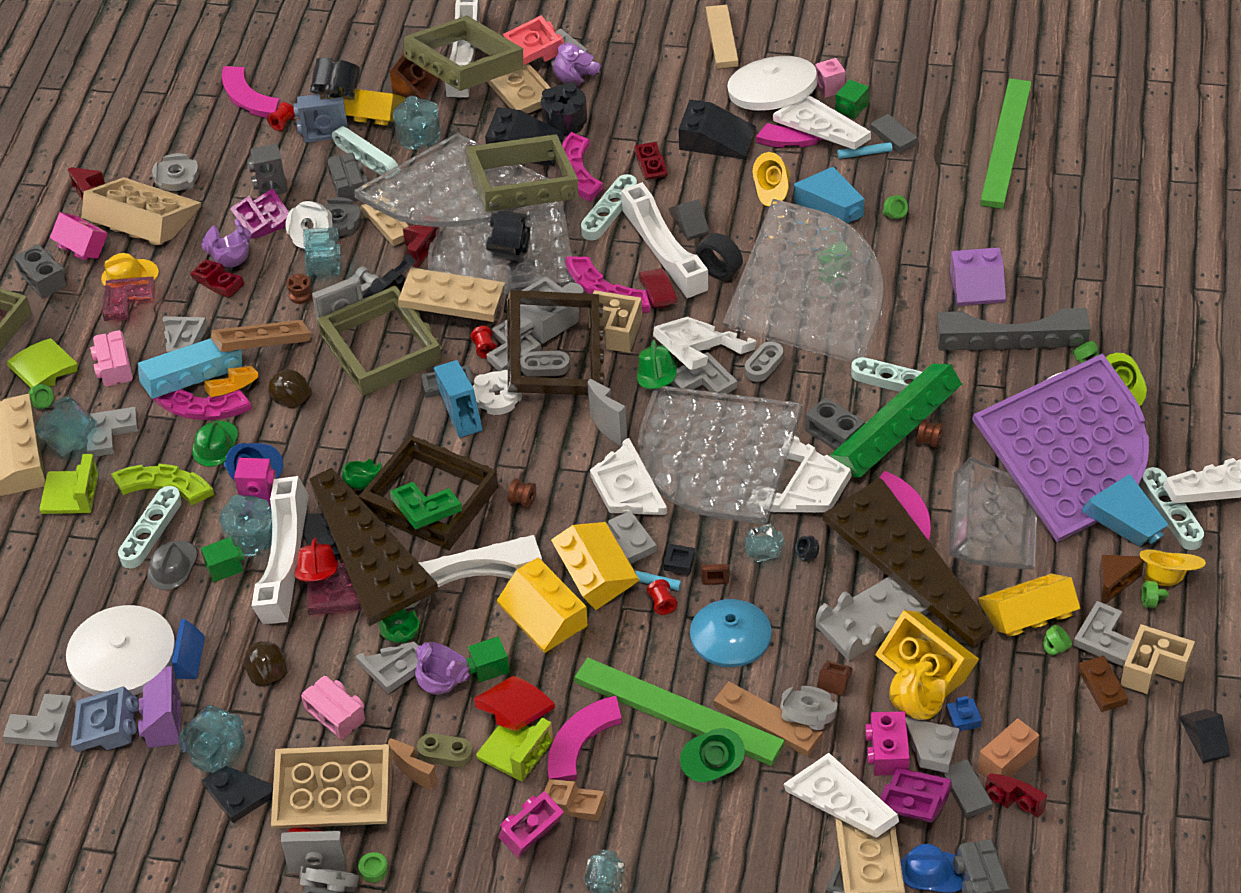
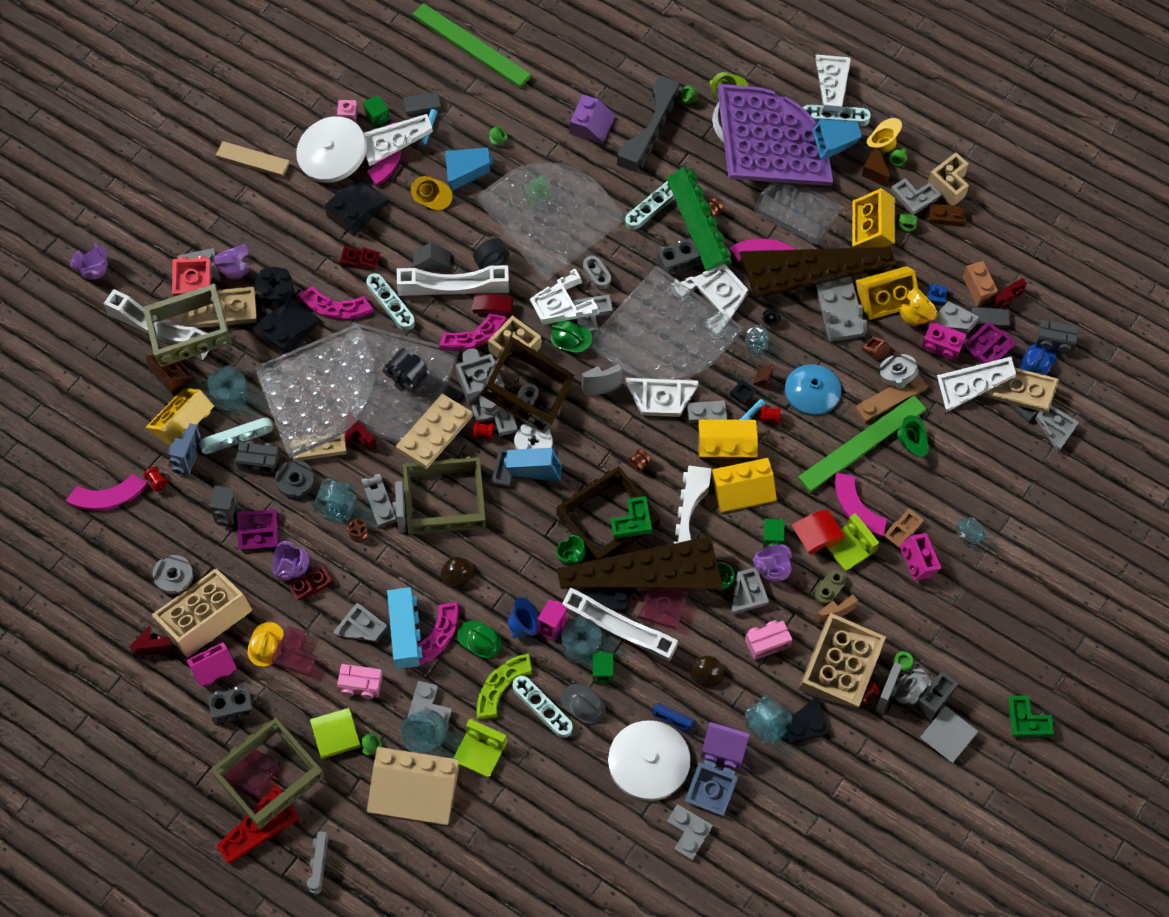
camera: 70 degrees left, 15 degrees up
light orange slope [204,366,258,397] -> none
medium nougat plate [211,320,311,352] -> none
white plate [286,201,333,249] -> none
red piece [294,538,339,581] -> none
black brick [310,58,360,100] -> none
black wing [363,254,416,299] -> none
olive window [466,134,578,212] -> none
black slope [1180,709,1230,763] -> none

